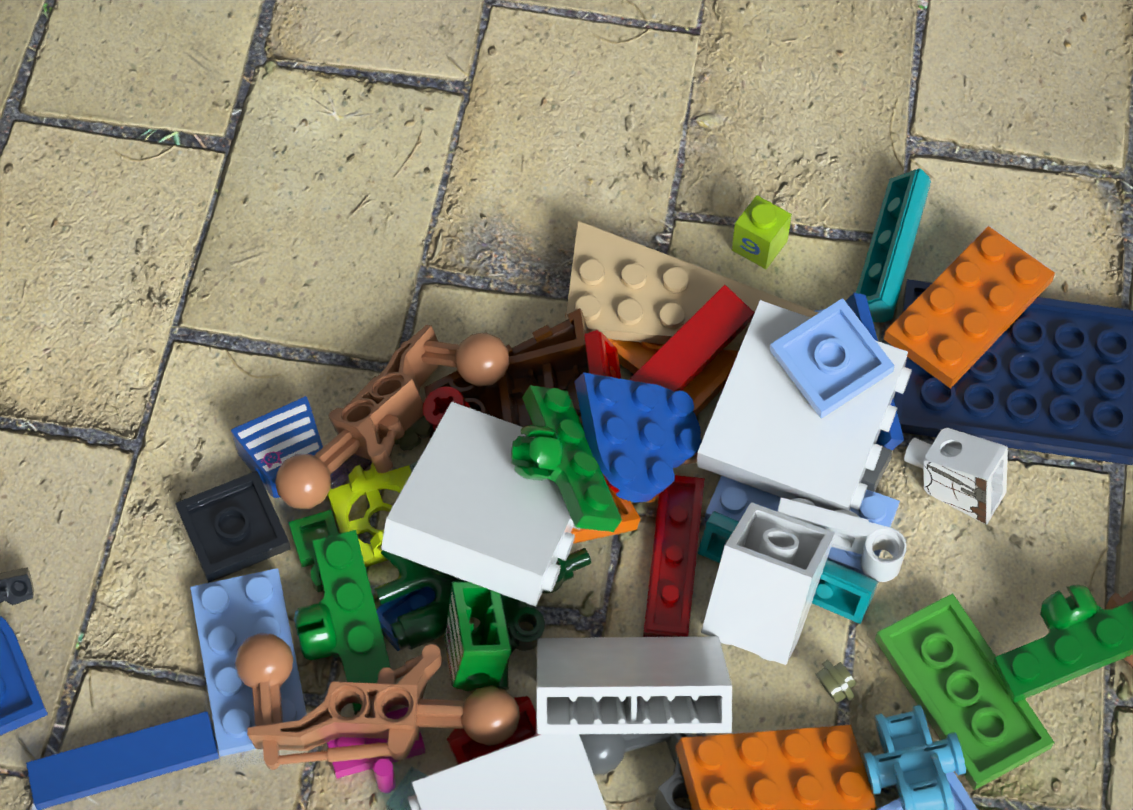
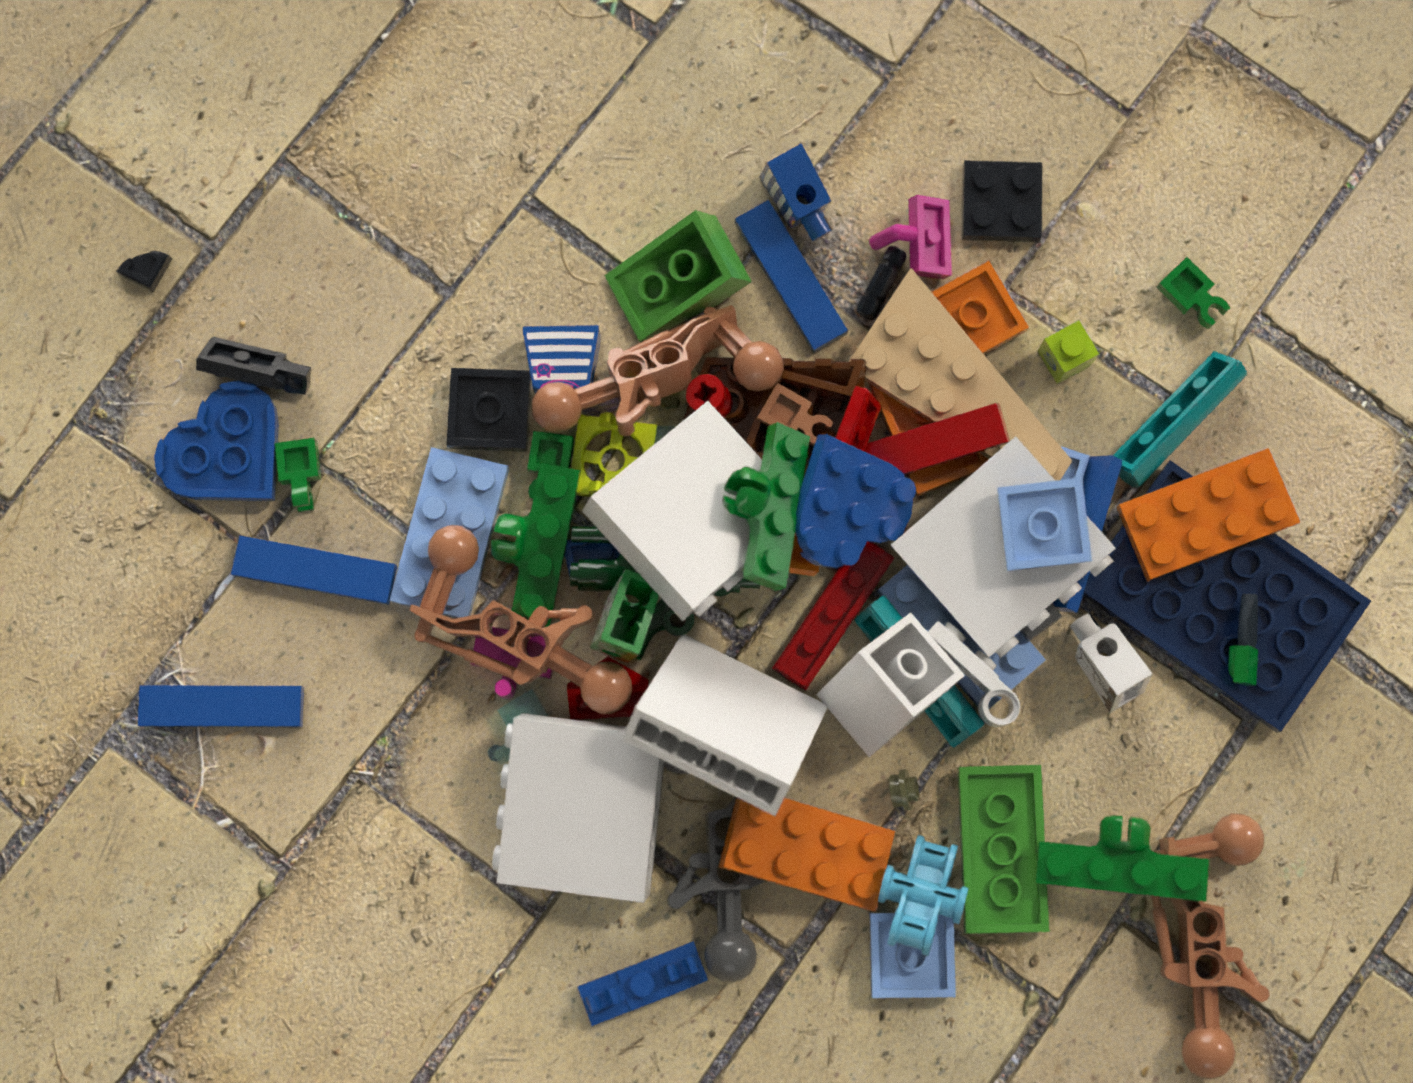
camera: 30 degrees right, 20 degrees up
none -> green plate [275,438,322,512]
none -> bright green slope [604,210,752,342]
none -> blue tile [735,200,848,353]
none -> nougat plate [756,383,833,446]
none -> blue torso [759,143,833,242]
none -> black axle [856,246,907,320]
none -> dark pink plate [869,195,952,280]
none -> orange plate [932,261,1029,355]
none -> black plate [962,160,1042,242]
none -> green plate [1156,257,1230,329]
none -> piece [1228,594,1258,686]

